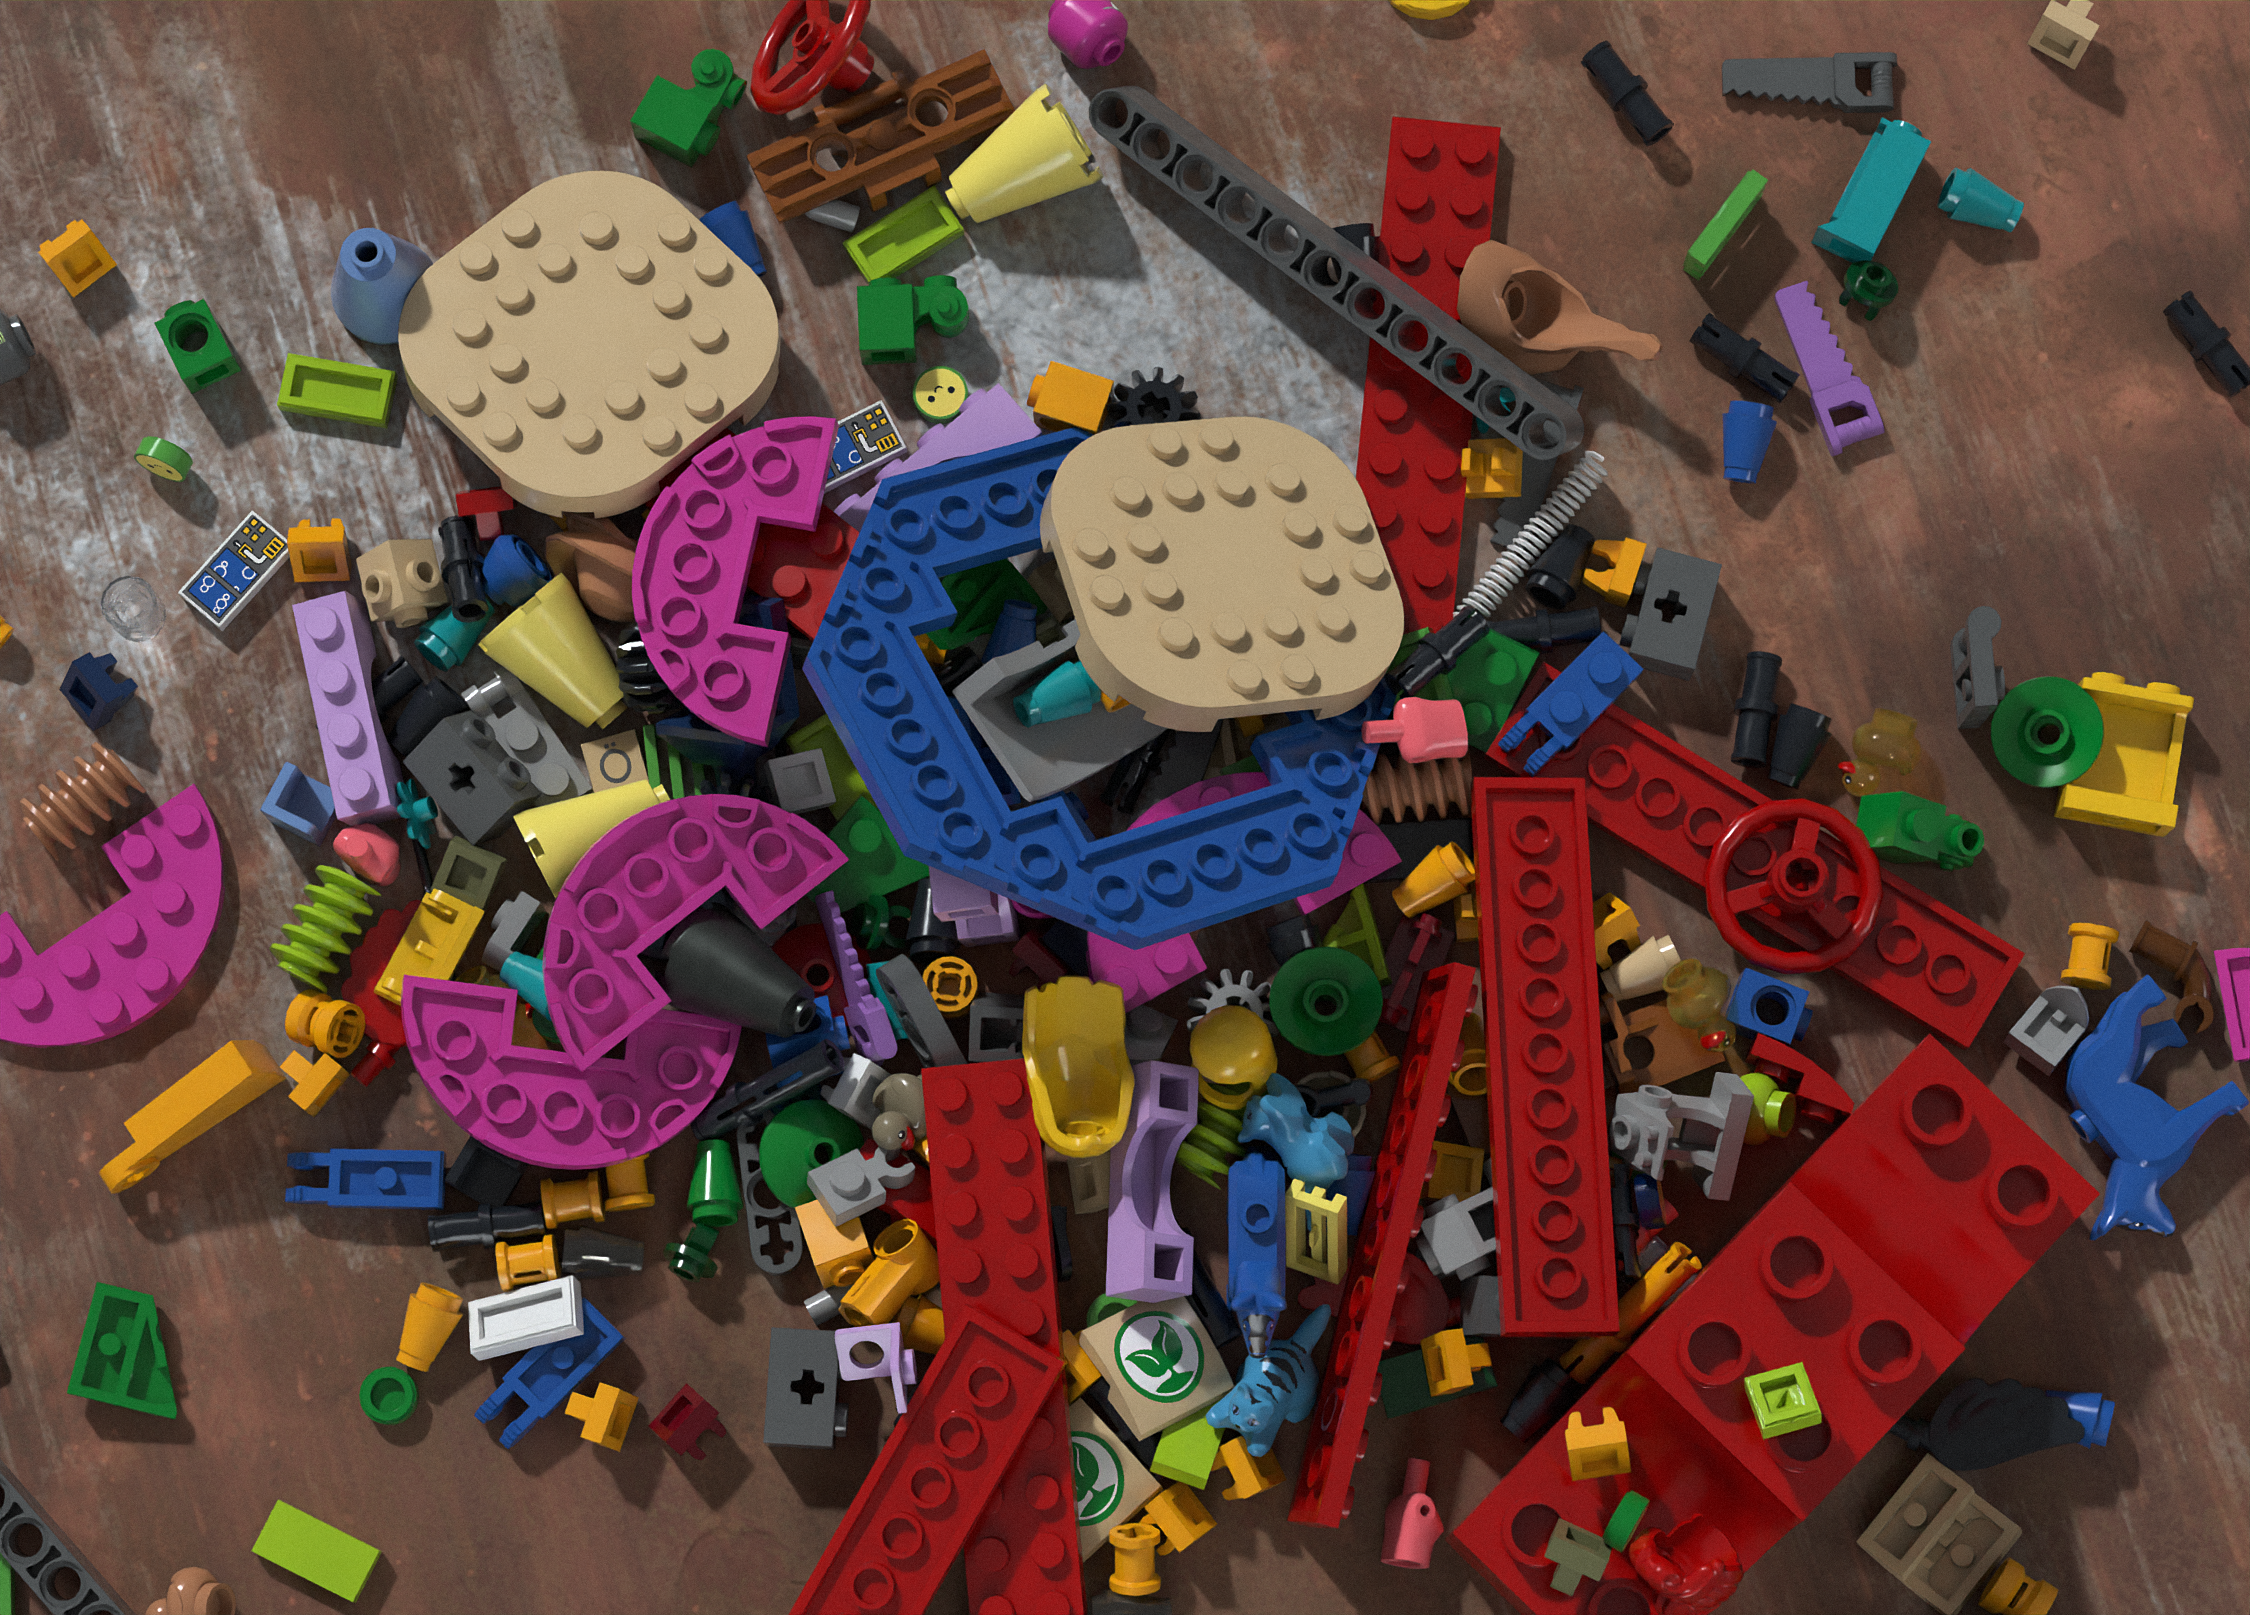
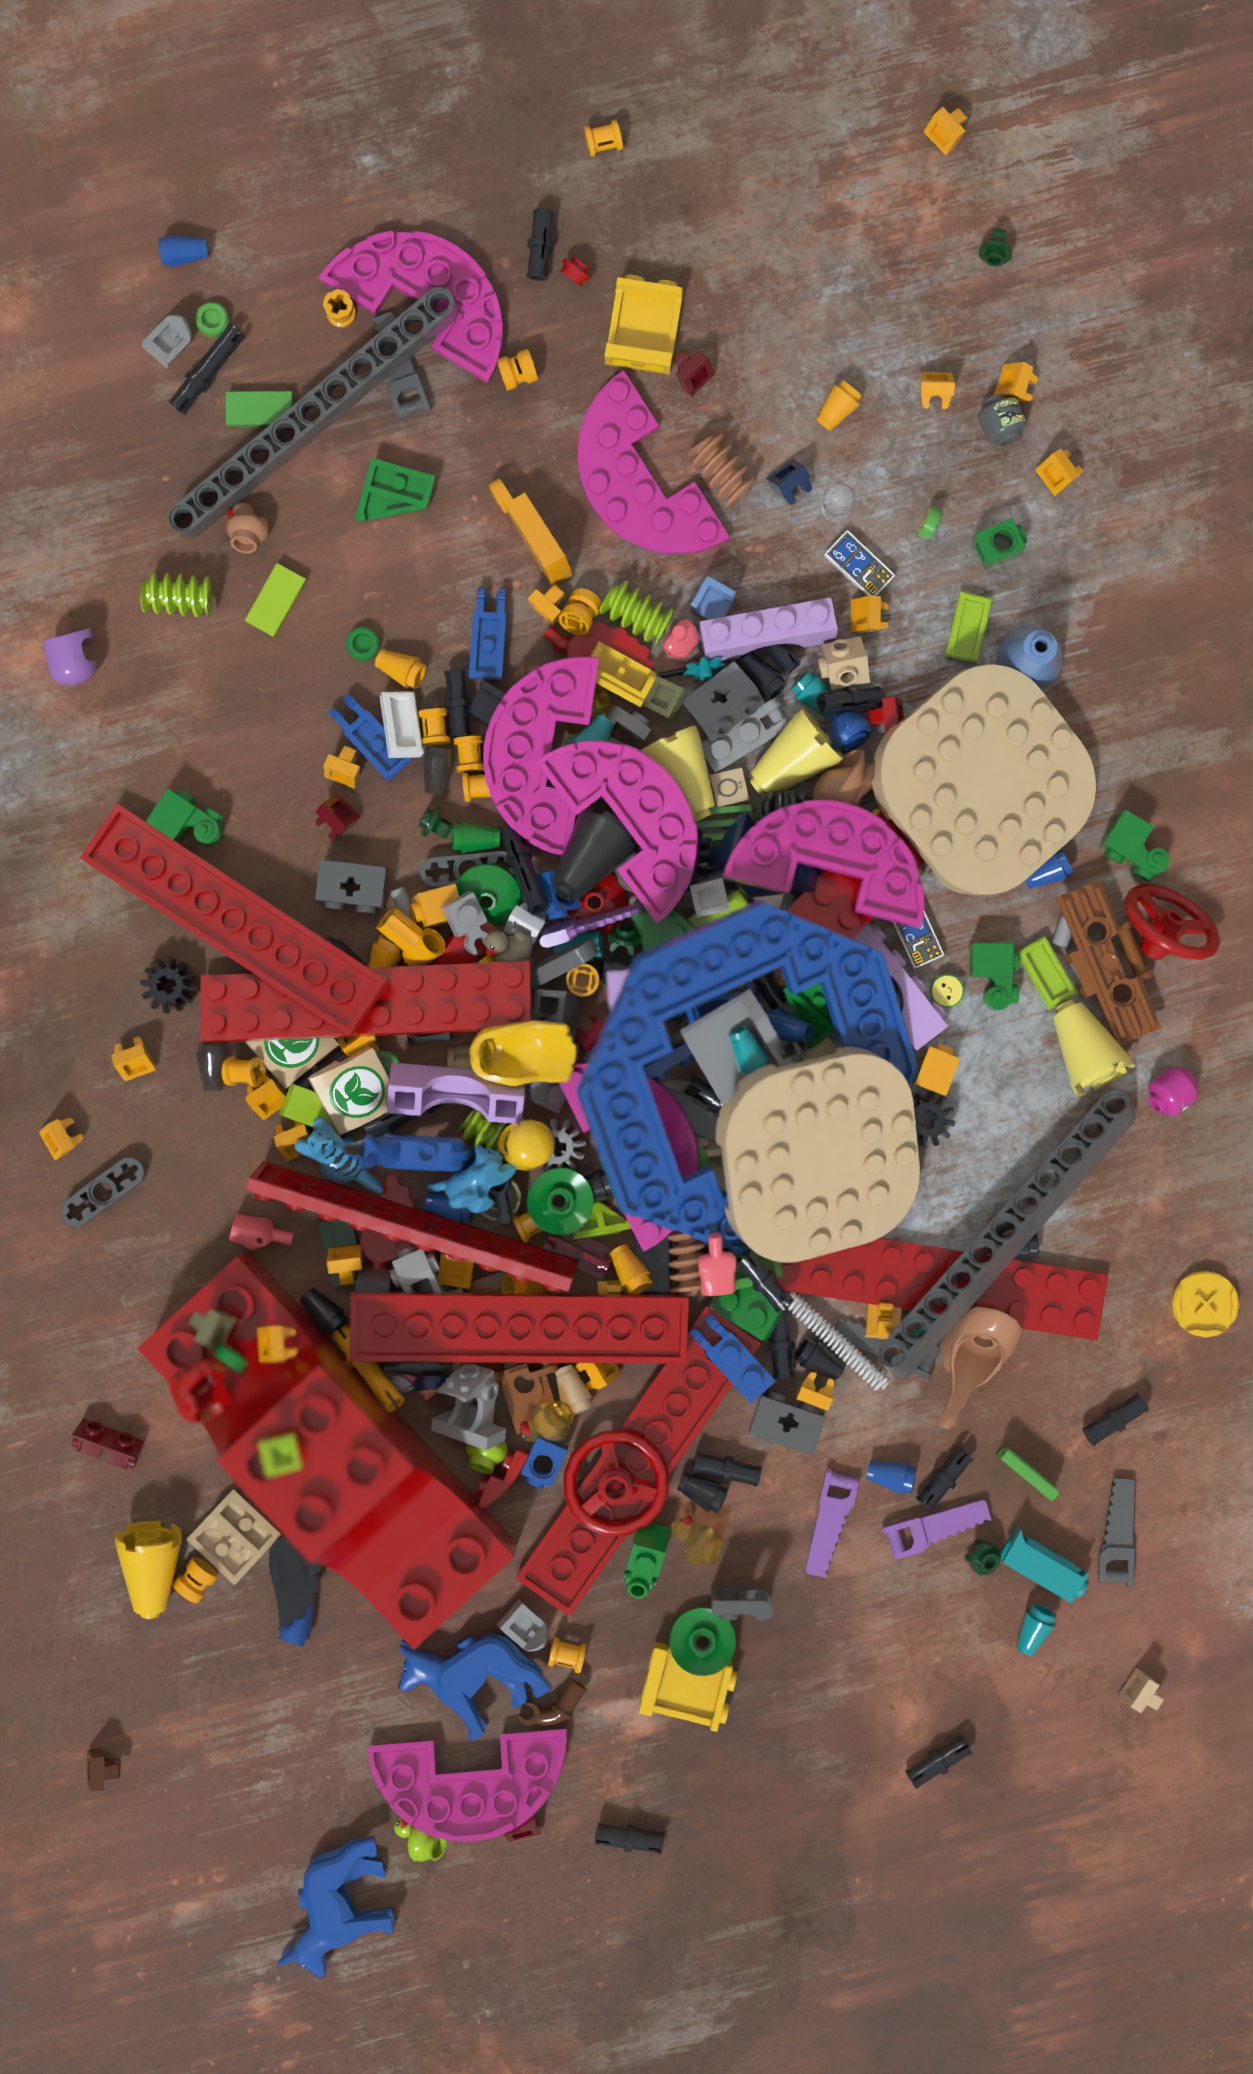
camera: 95 degrees right, 10 degrees up
lavender bracket [835,1322,917,1414] -> none
light yellow tile [1285,1179,1347,1285] -> none
none -> medium lavender piece [806,1467,859,1578]

